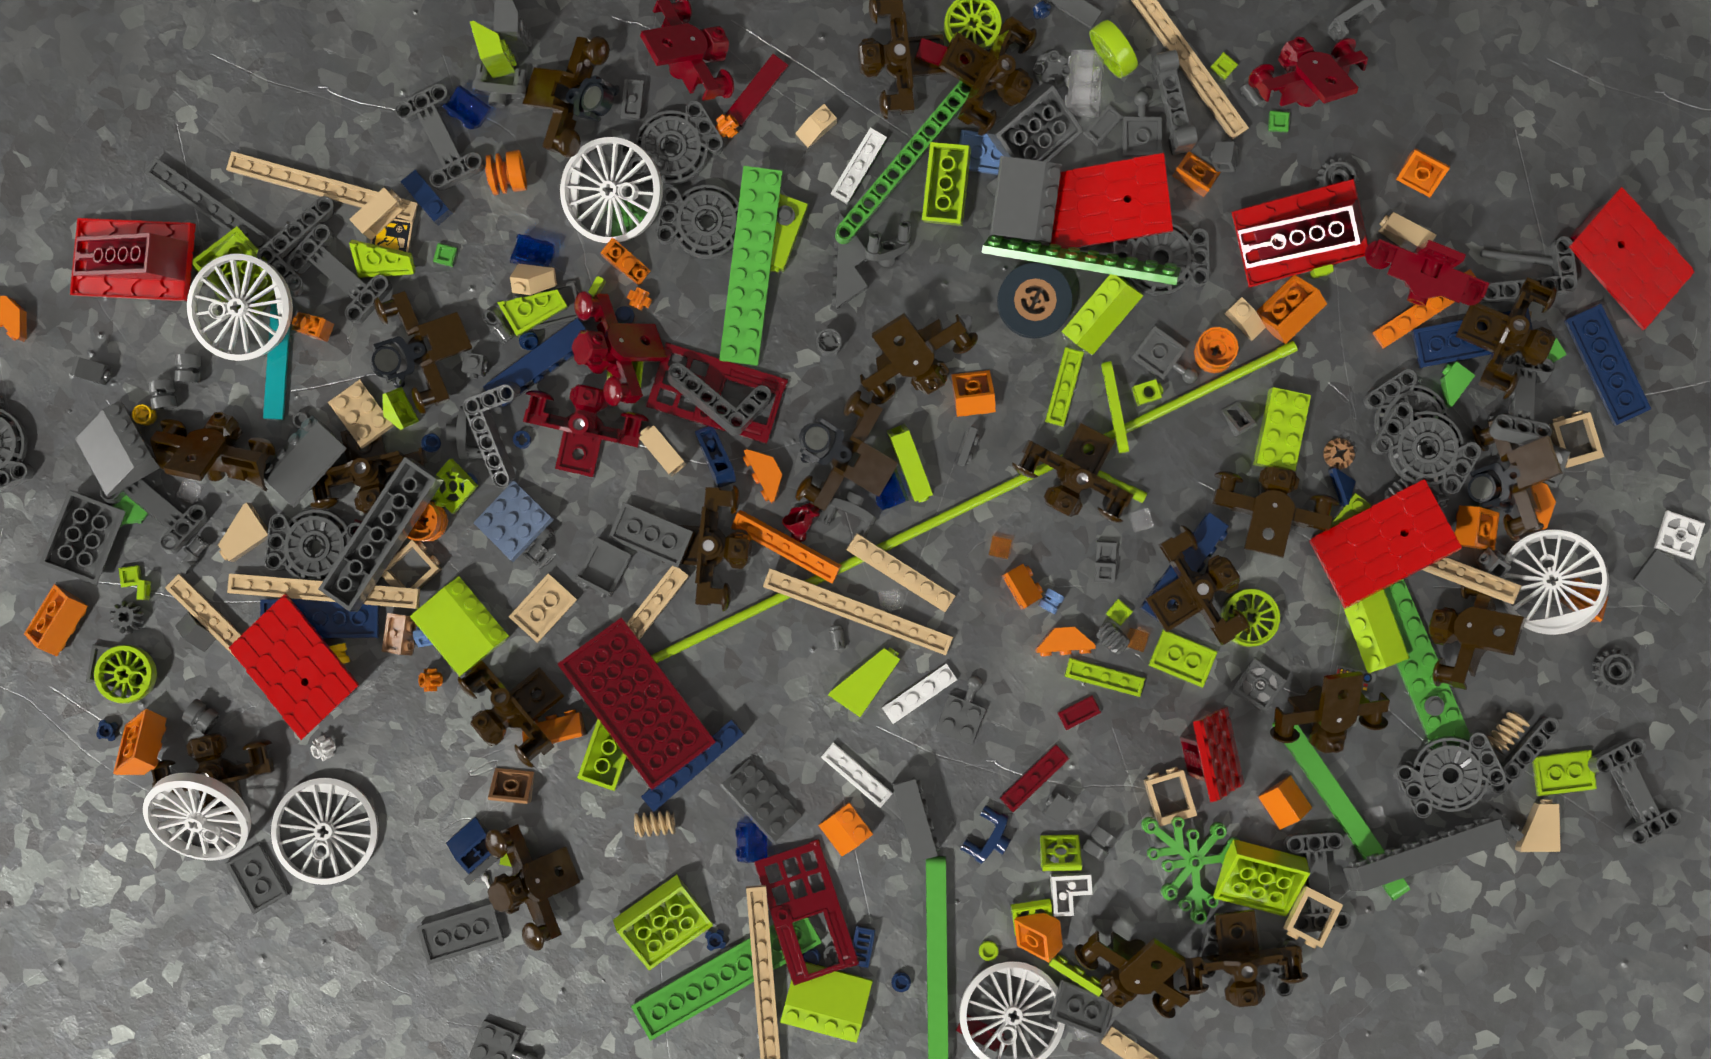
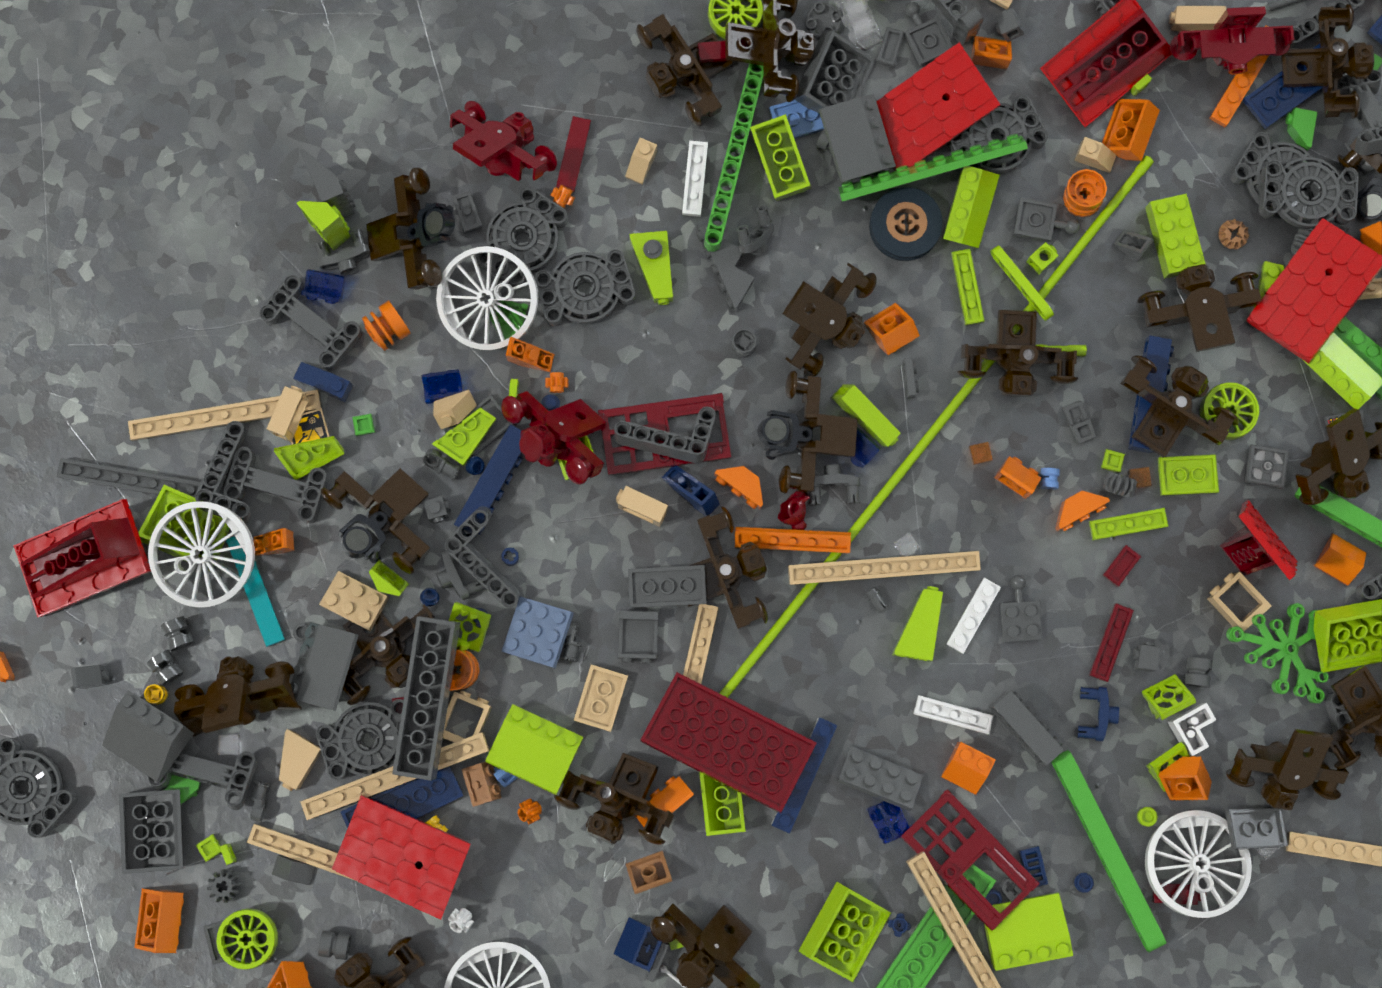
camera: 30 degrees left, 5 degrees down
dark red piece [523,384,649,477] -> none
tan piece [634,810,676,838] -> none
bright green plate [719,166,783,366] -> none
tan plate [846,533,955,612] -> none
lime plate [1049,955,1102,997] -> none
clear tile [1129,508,1154,533] -> none
dark blue slope [1328,468,1356,507] -> none

